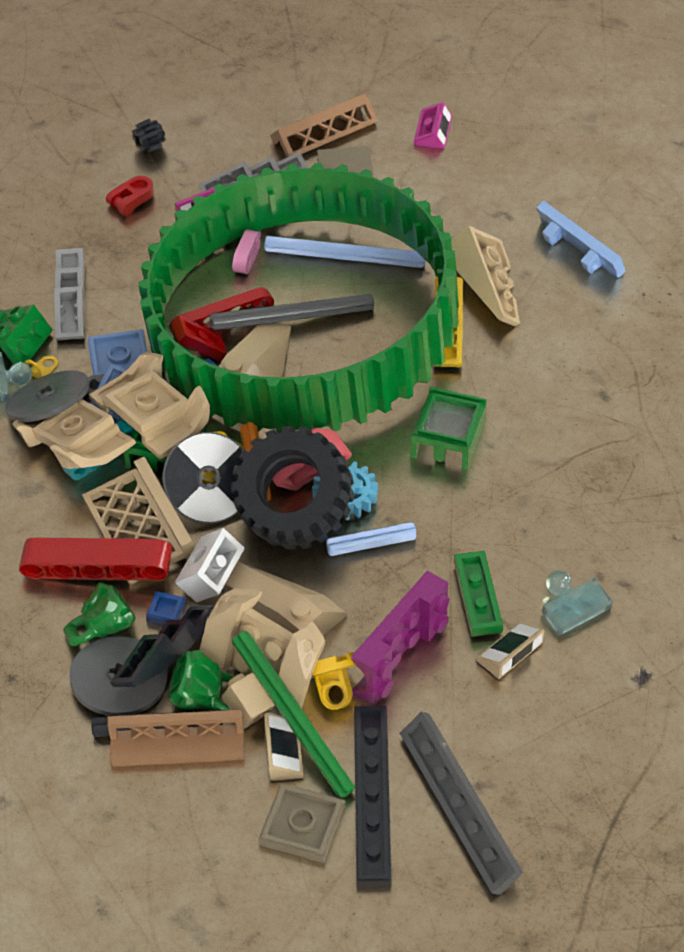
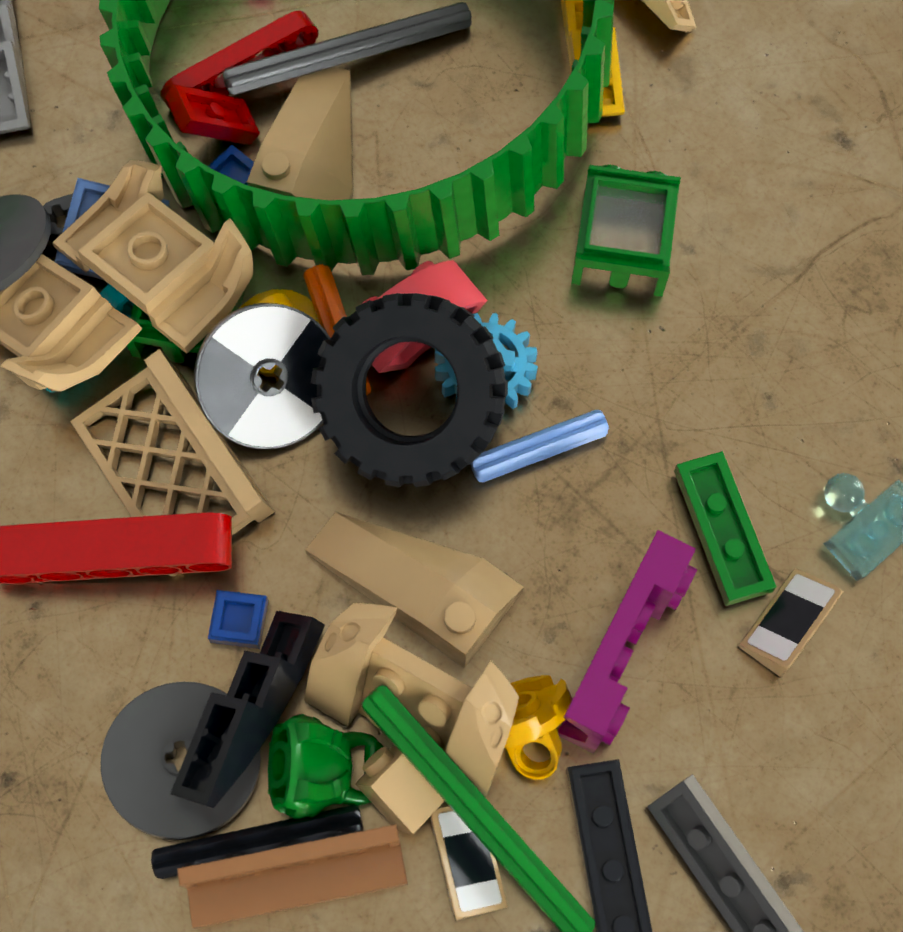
camera: 10 degrees left, 20 degrees up
green piece [63,583,136,646] -> none
medium blue tile [87,329,148,376] -> none
white brick [175,528,245,603] -> none

